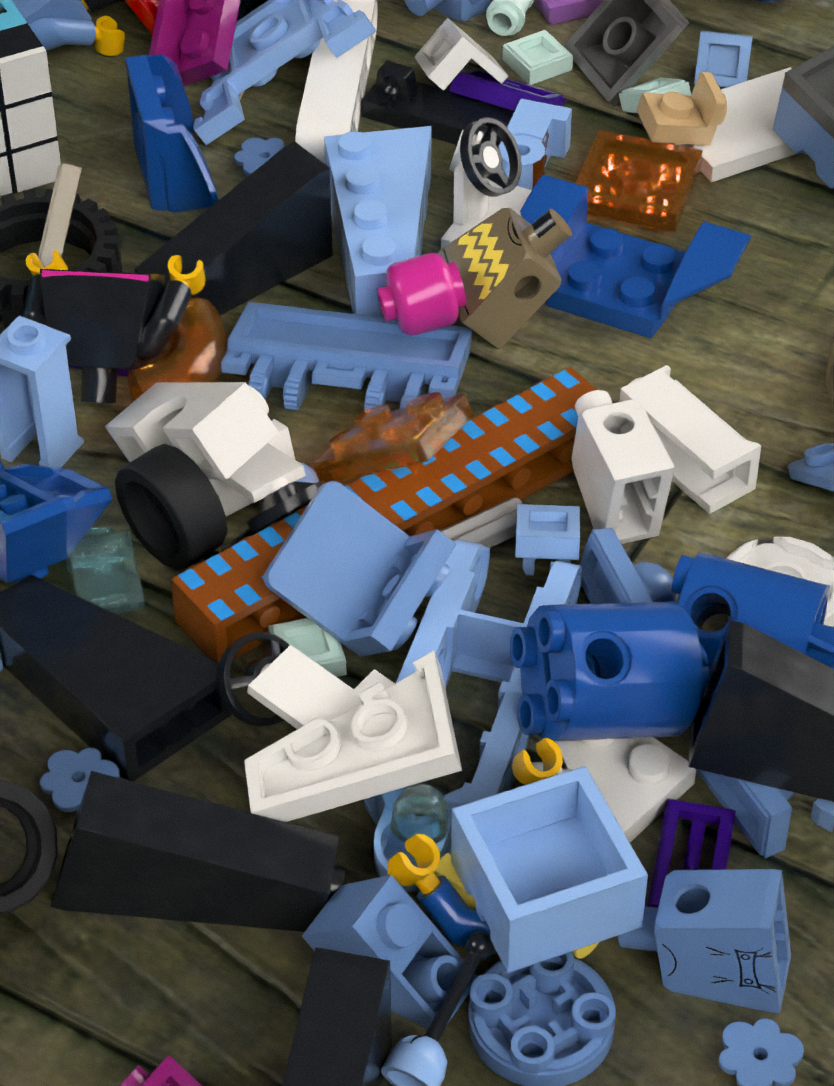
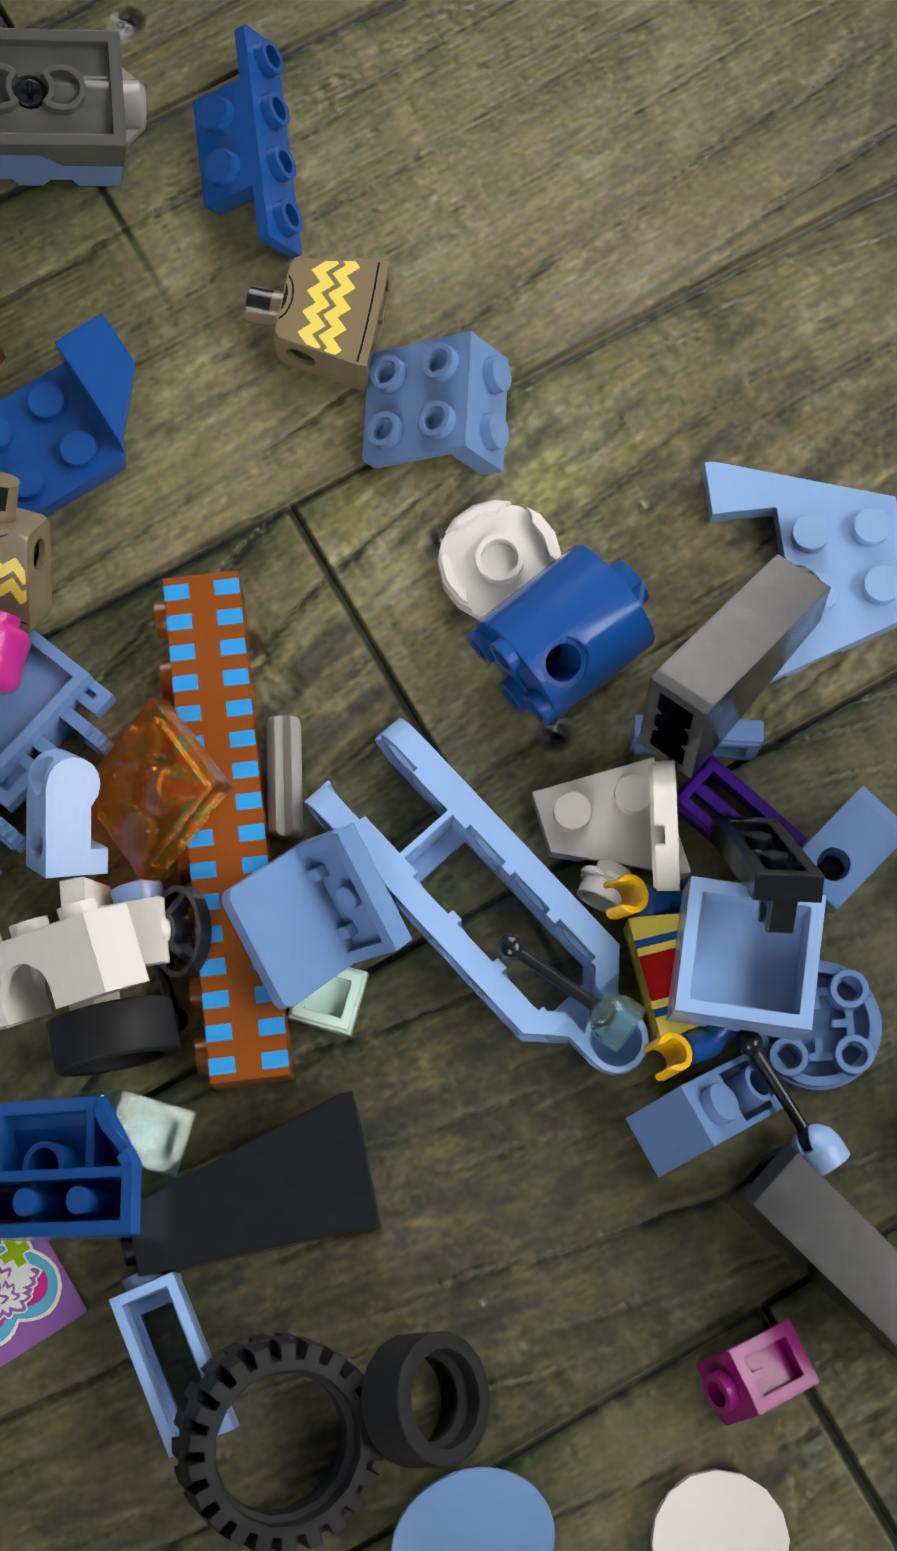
camera: 60 degrees left, 30 degrees up
medium blue plant [40,748,120,812] -> none
black slope [51,771,345,932] -> none
white piece [217,632,395,729] -> none
white wing [244,651,462,822] -> none
blue cylinder [510,602,709,741] -> none
light blue tile [515,504,580,576] -> none
white torso [571,390,675,544] -> none
medium blue tile [579,528,676,604] -> none
white window [619,365,761,514] -> none
none -> light blue leg [26,749,108,878]
none -> white tile [648,760,680,891]
none -> black hinge [711,816,825,933]

